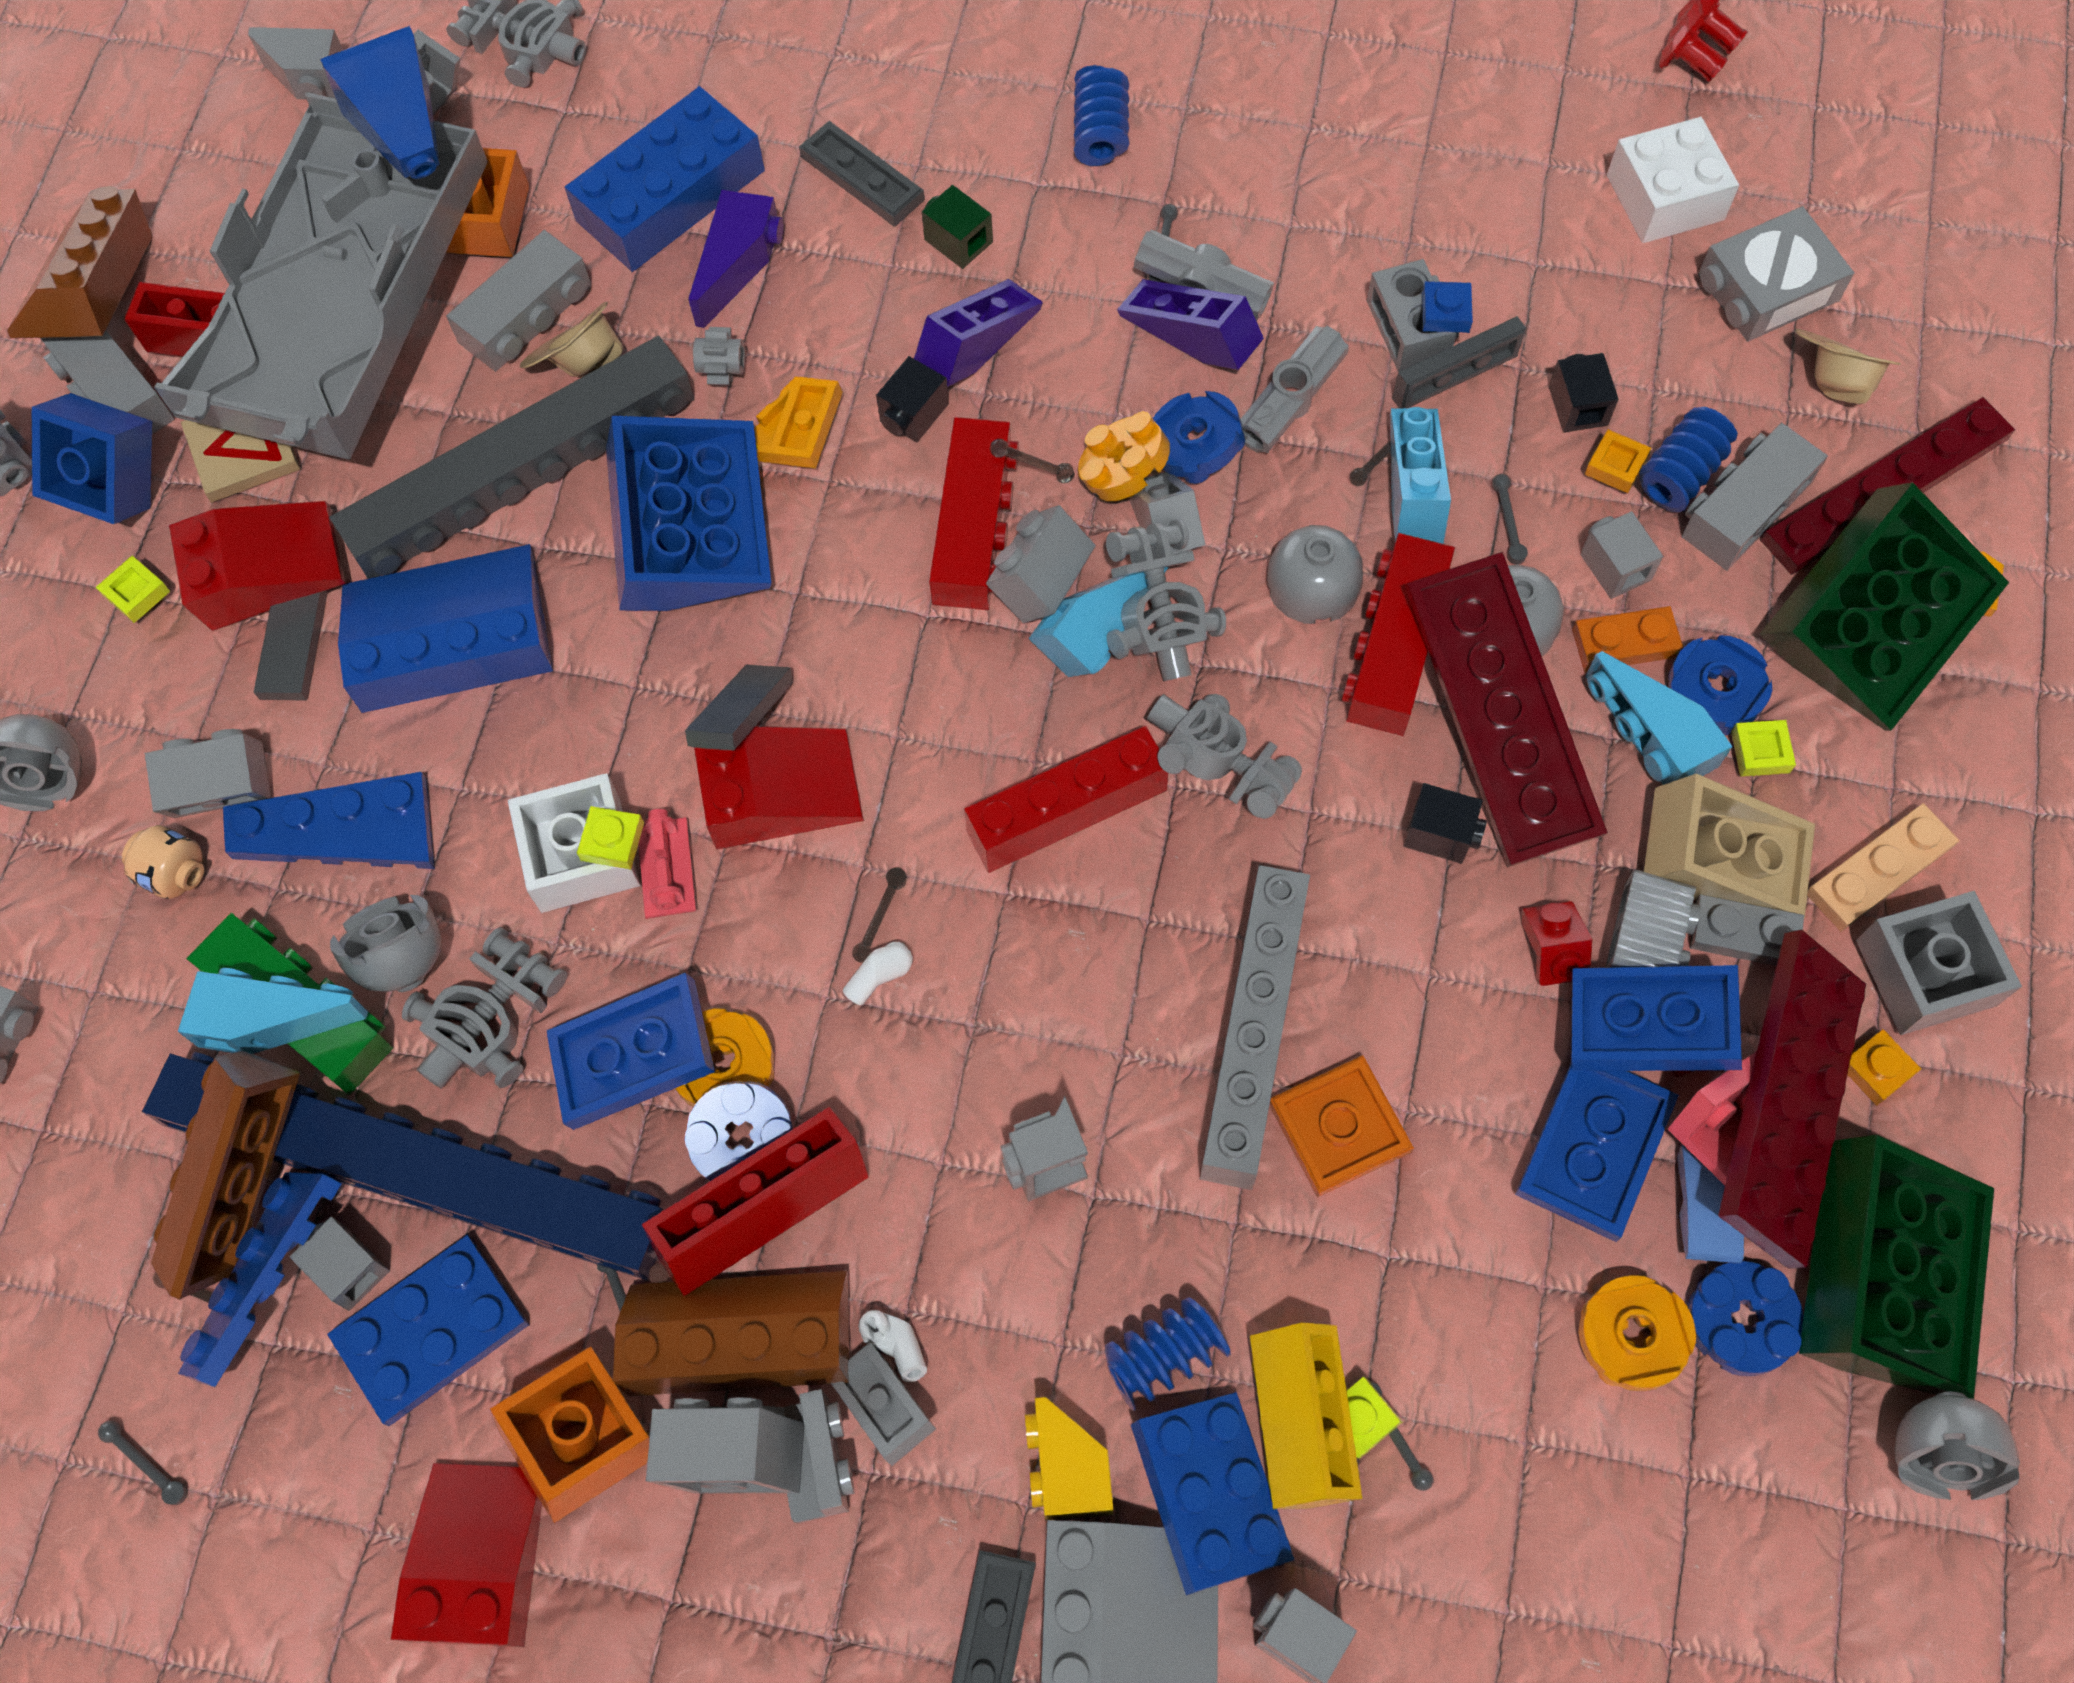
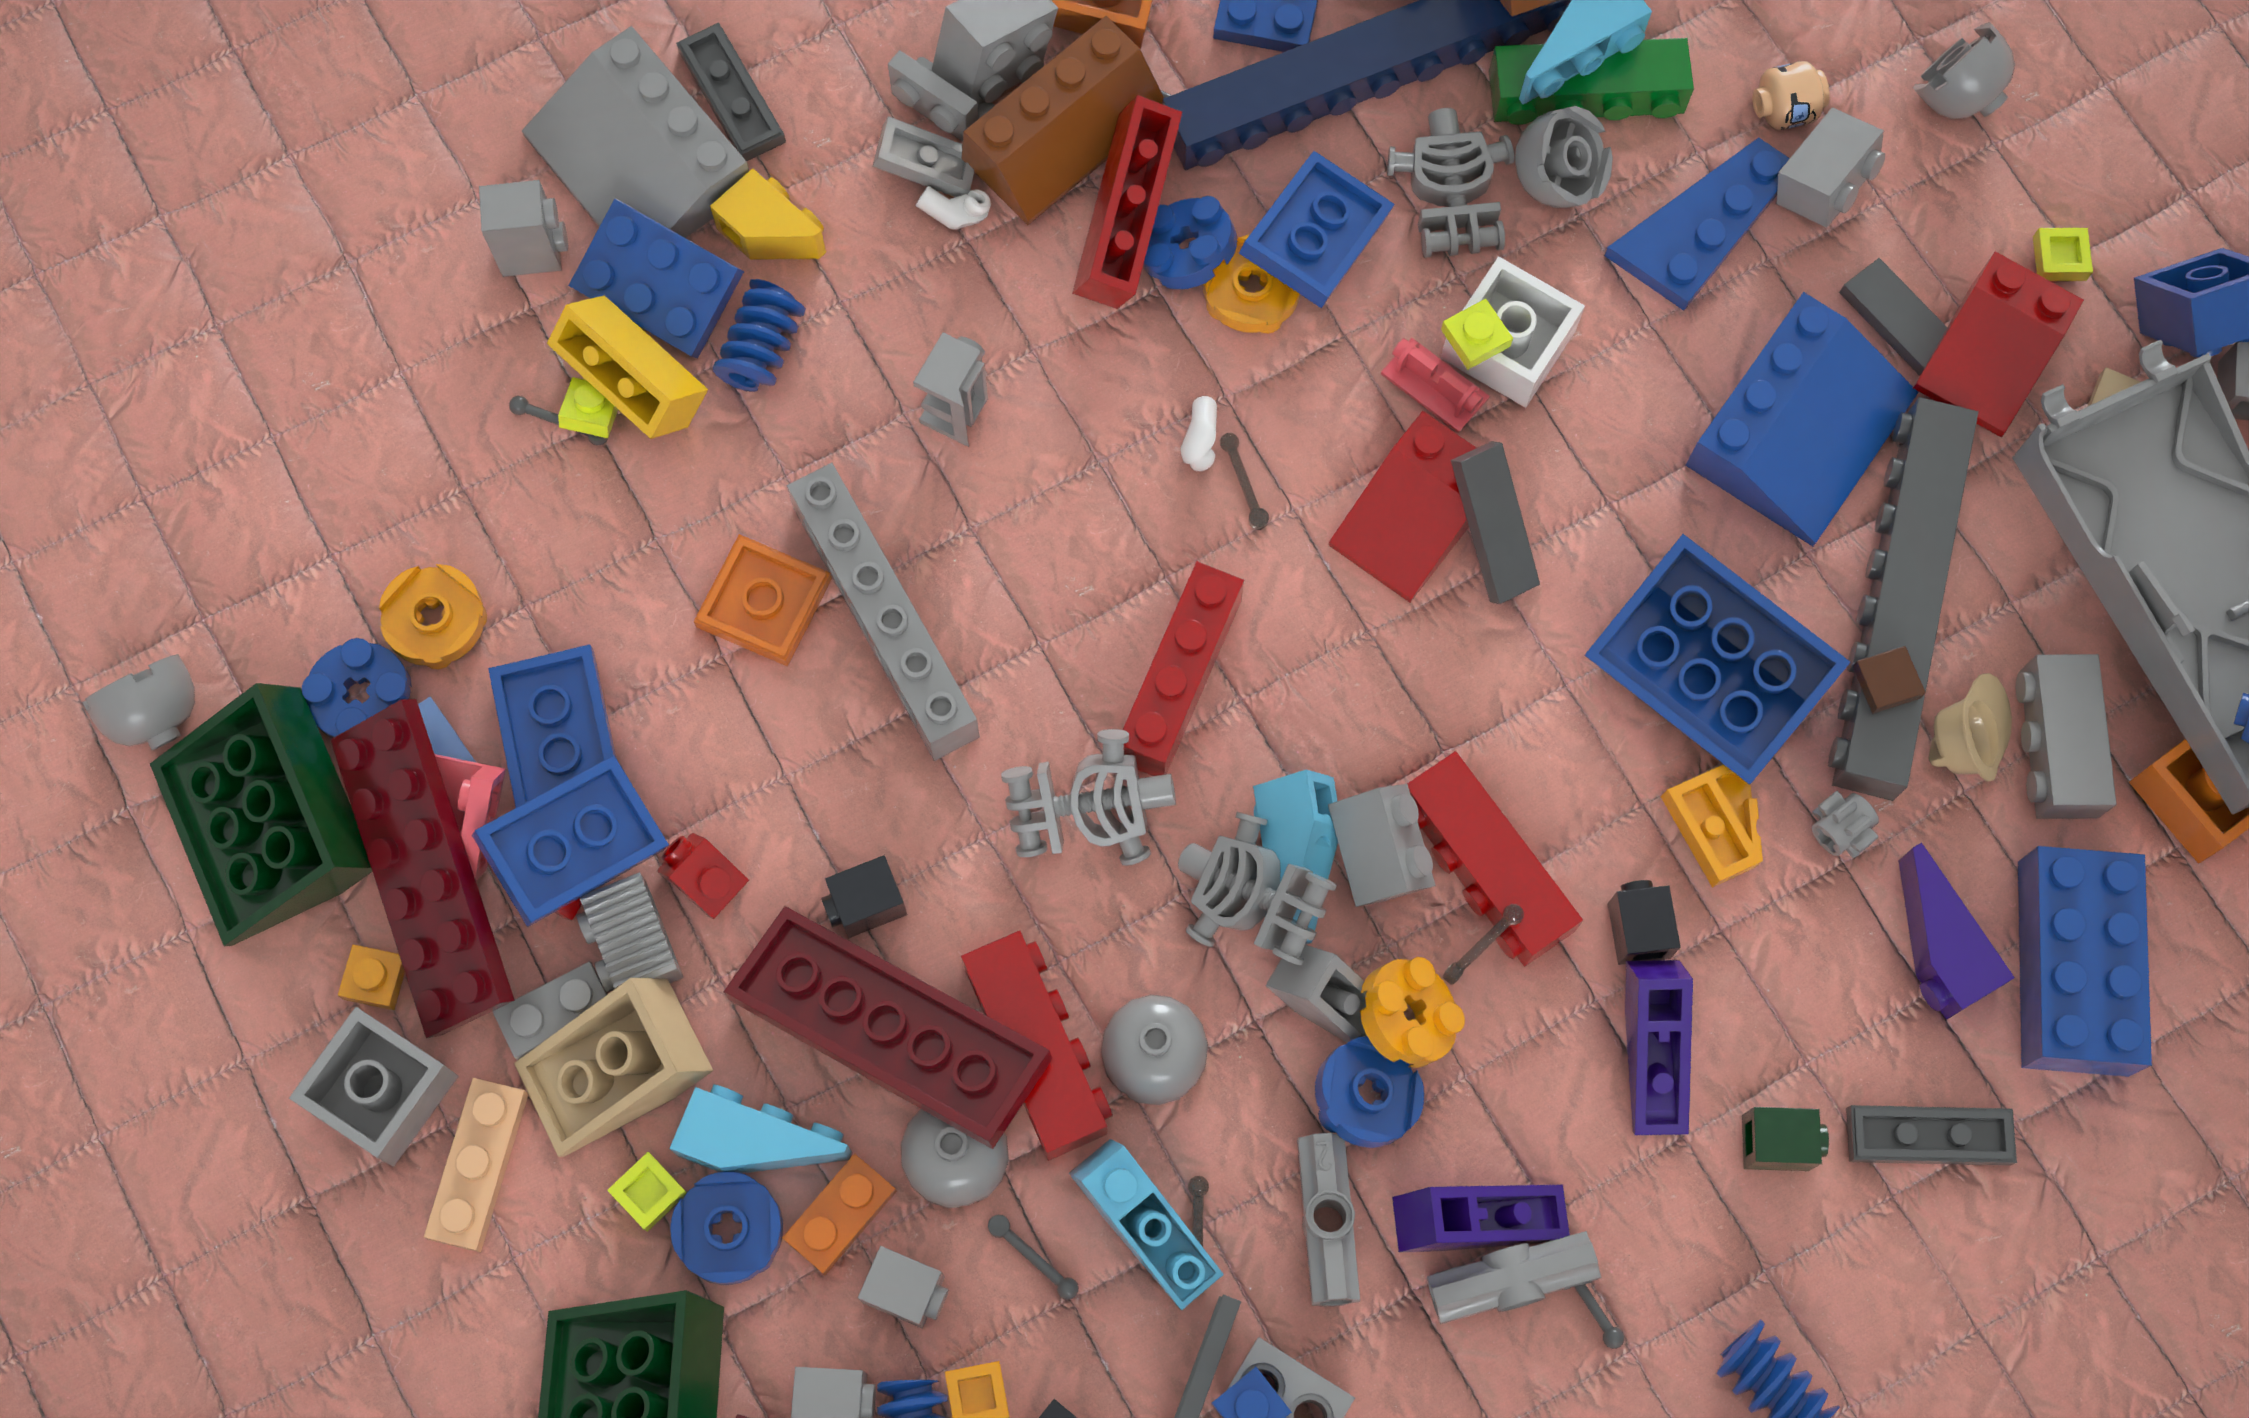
camera: 135 degrees right, 5 degrees up
none -> reddish brown tile [1852,646,1926,714]

